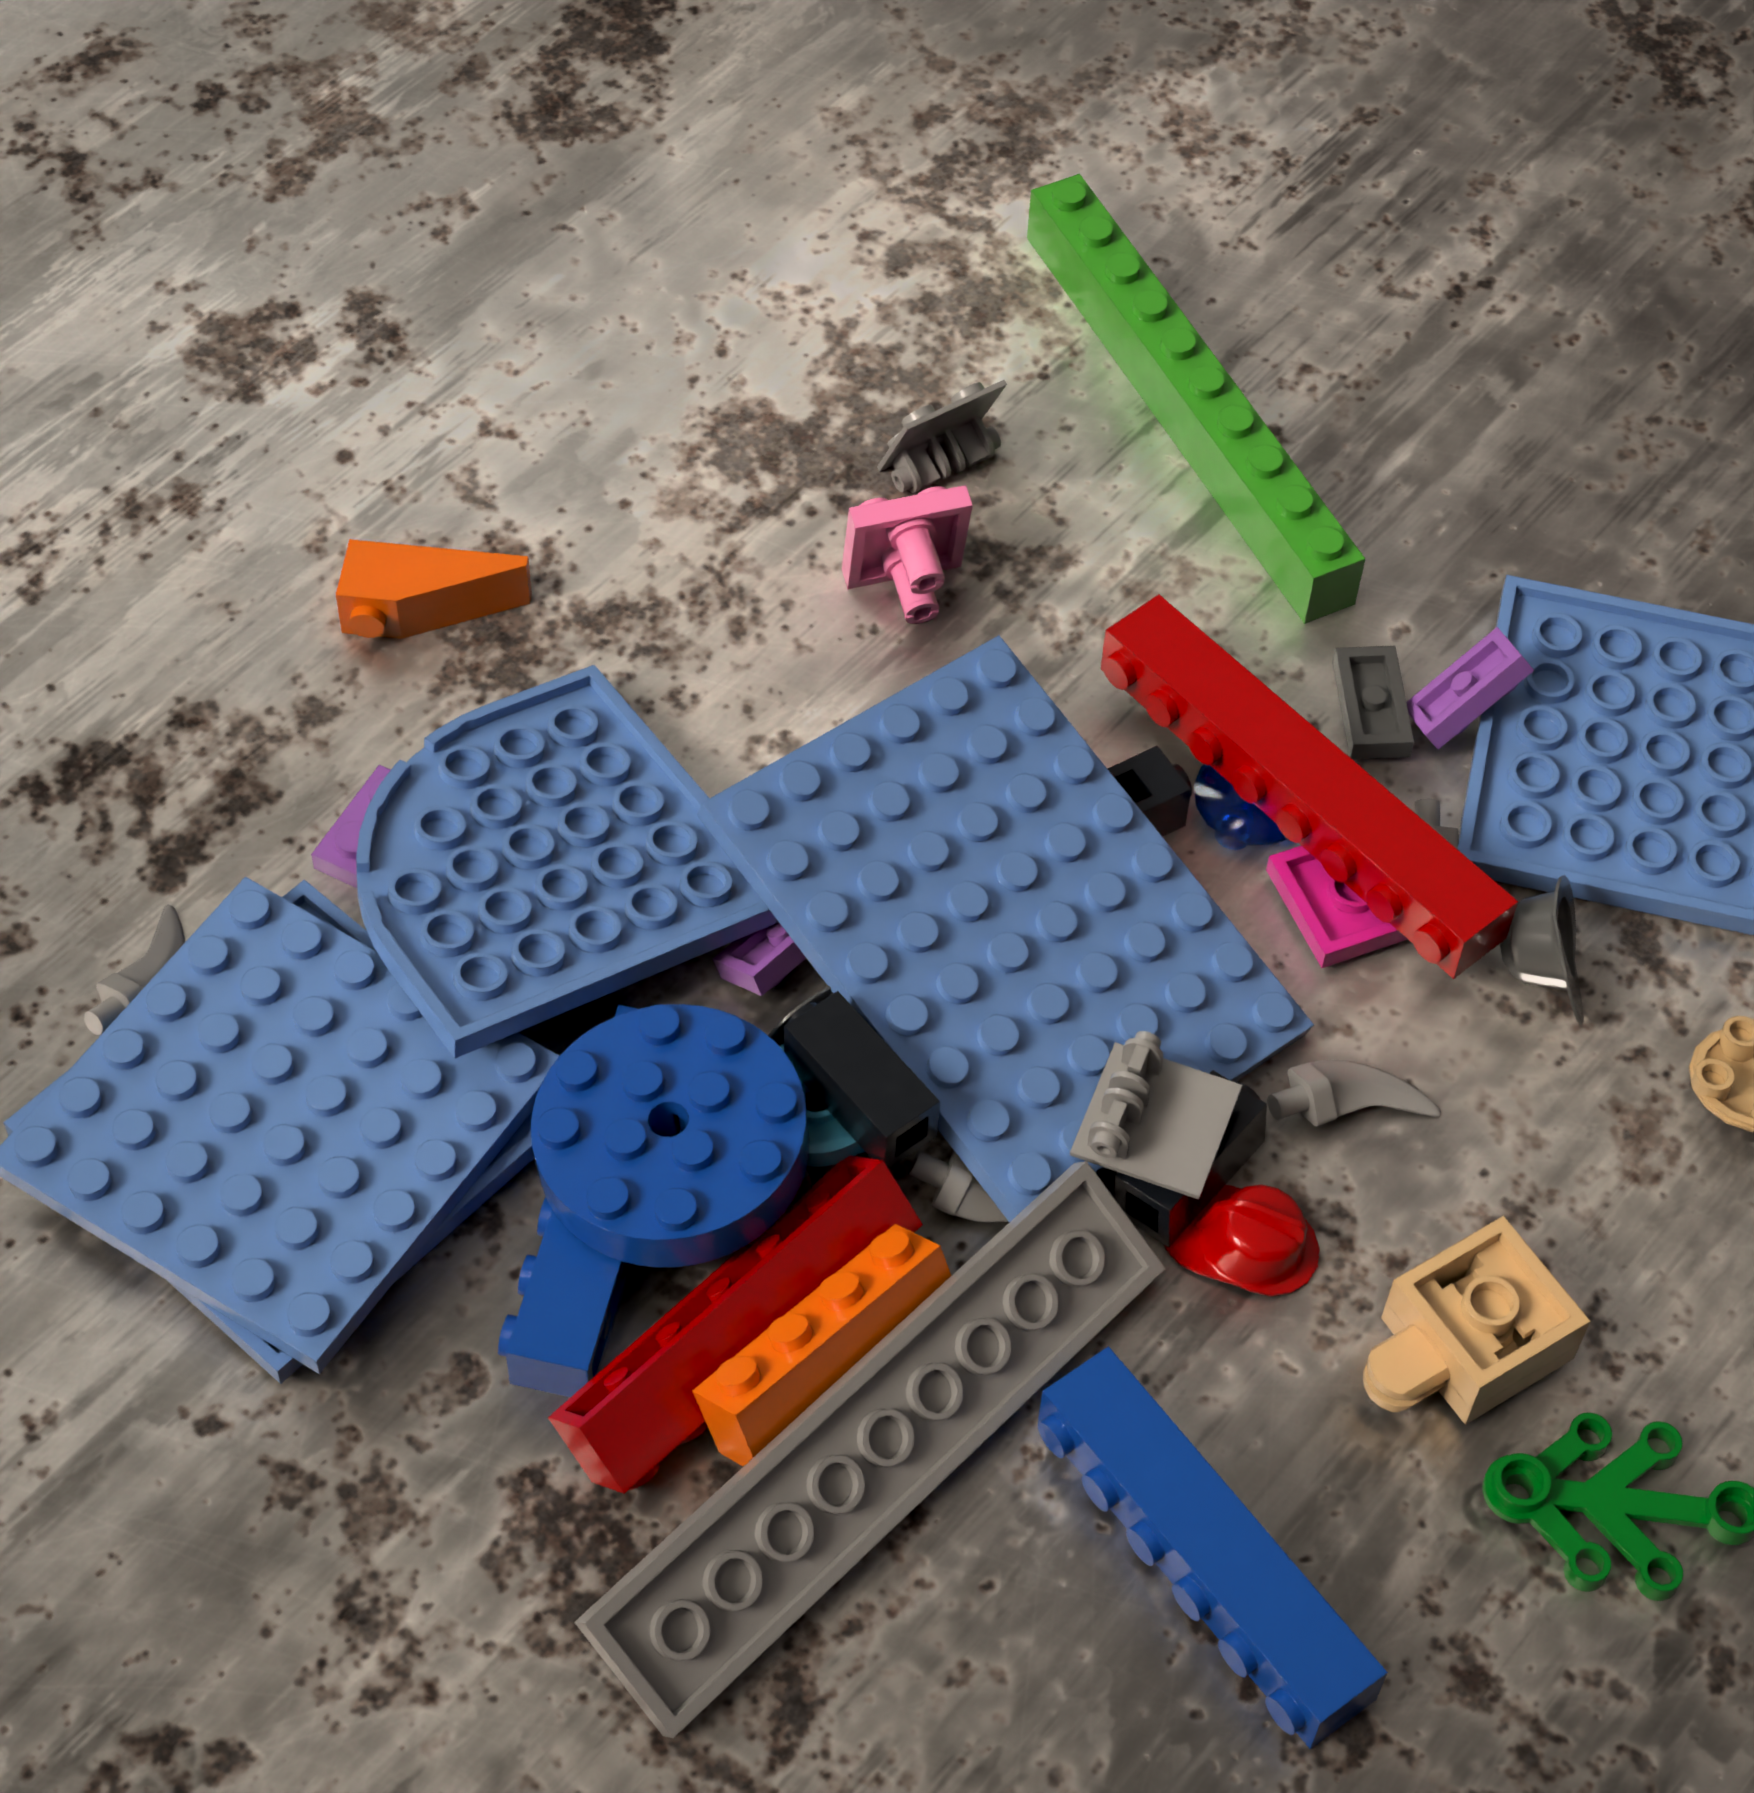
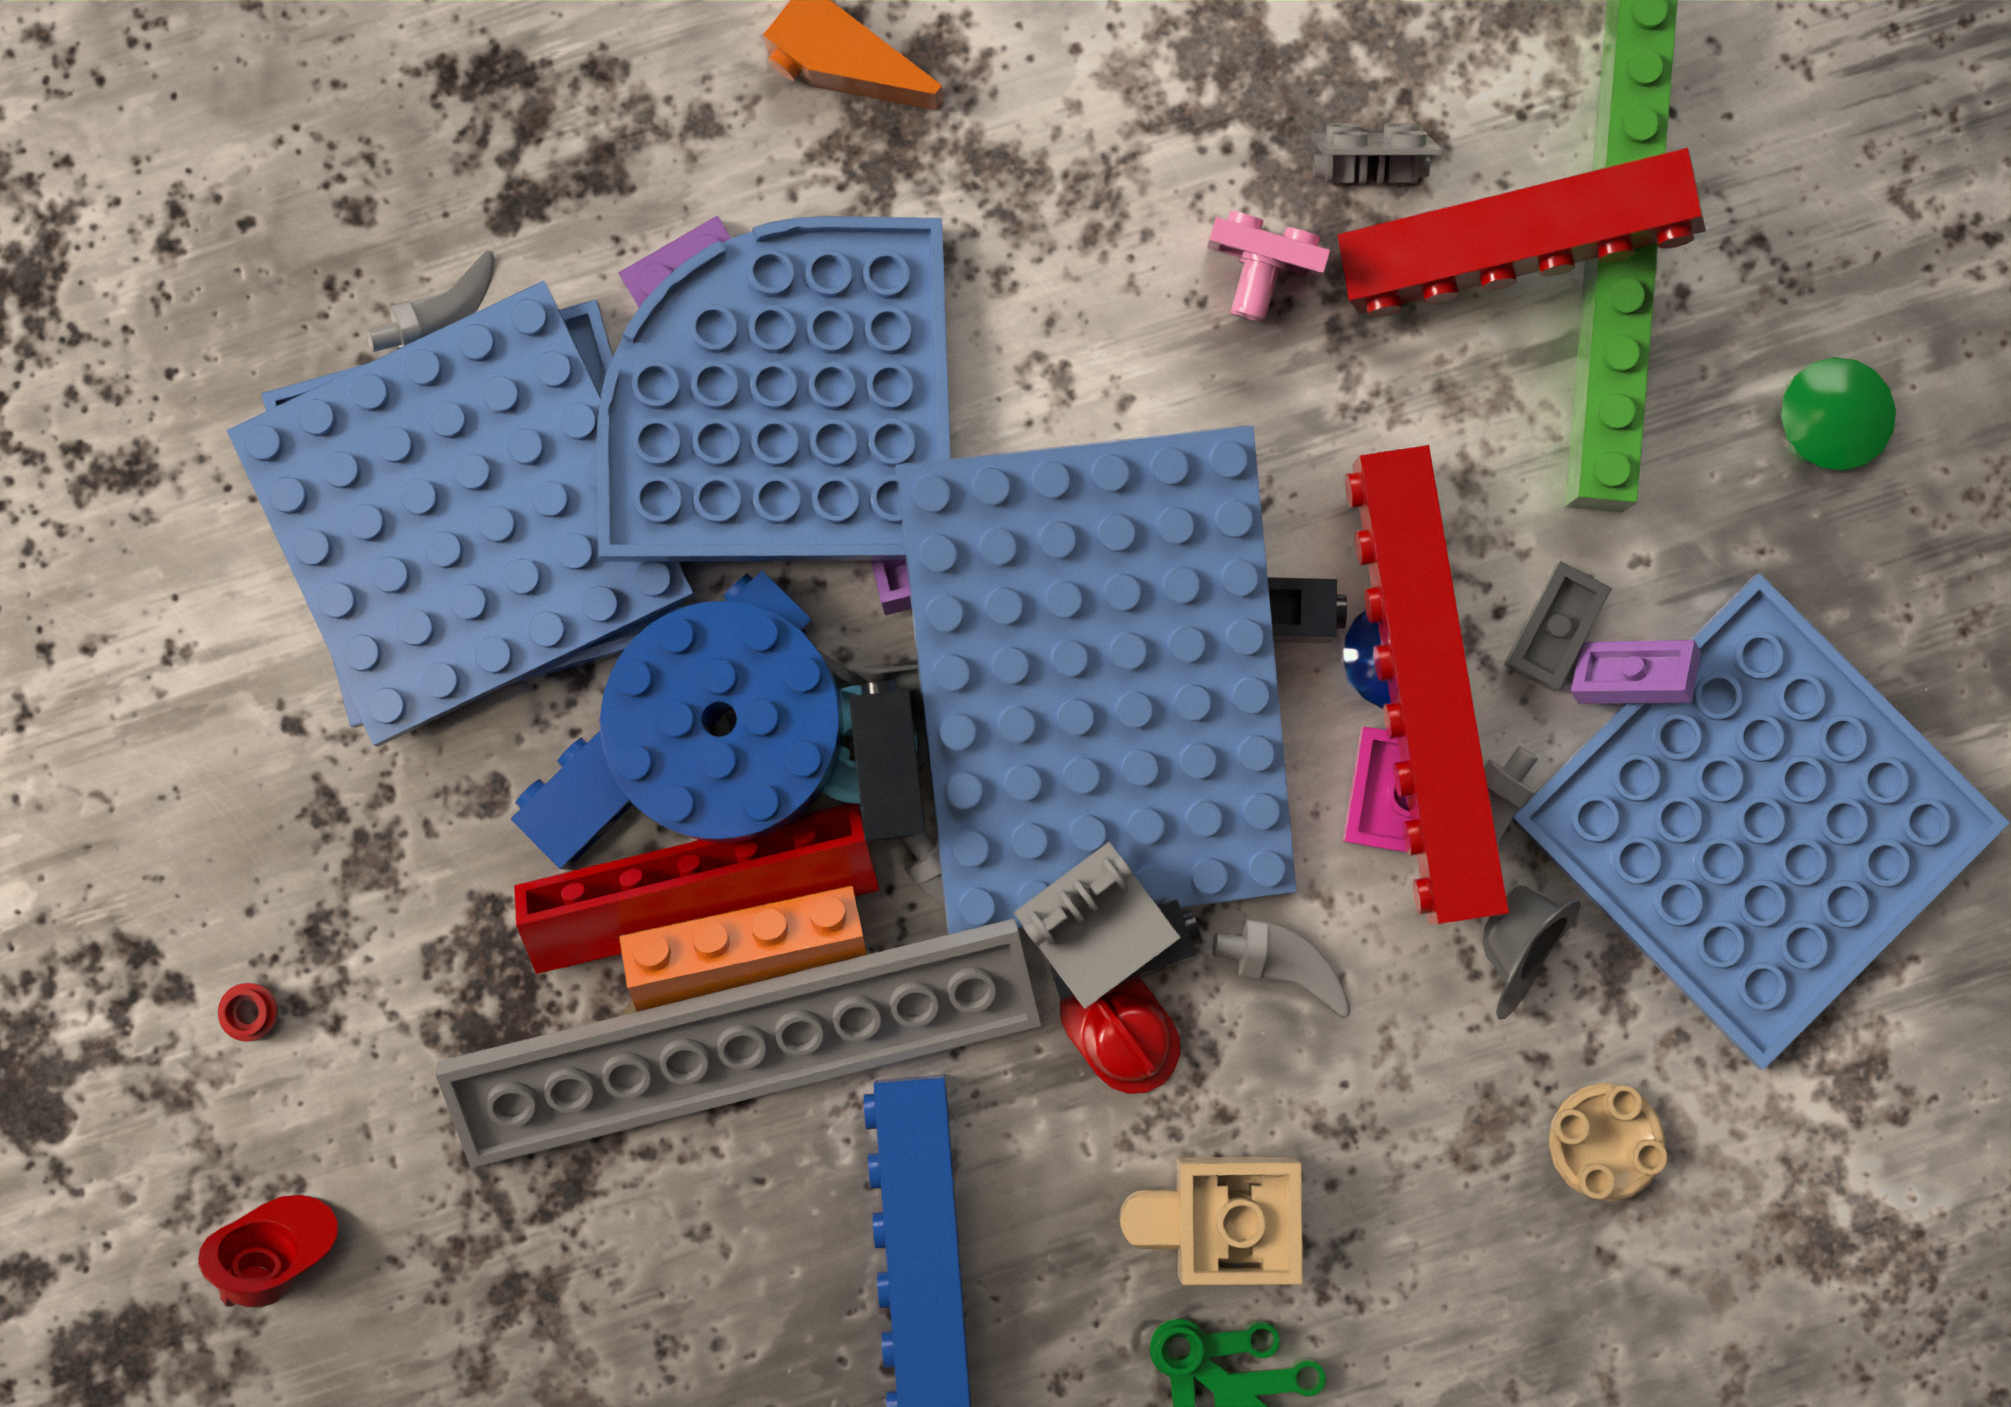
camera: 35 degrees right, 30 degrees up
none -> red plate [218,983,278,1042]
none -> red brick [1337,147,1706,318]
none -> green dish [1781,357,1896,471]

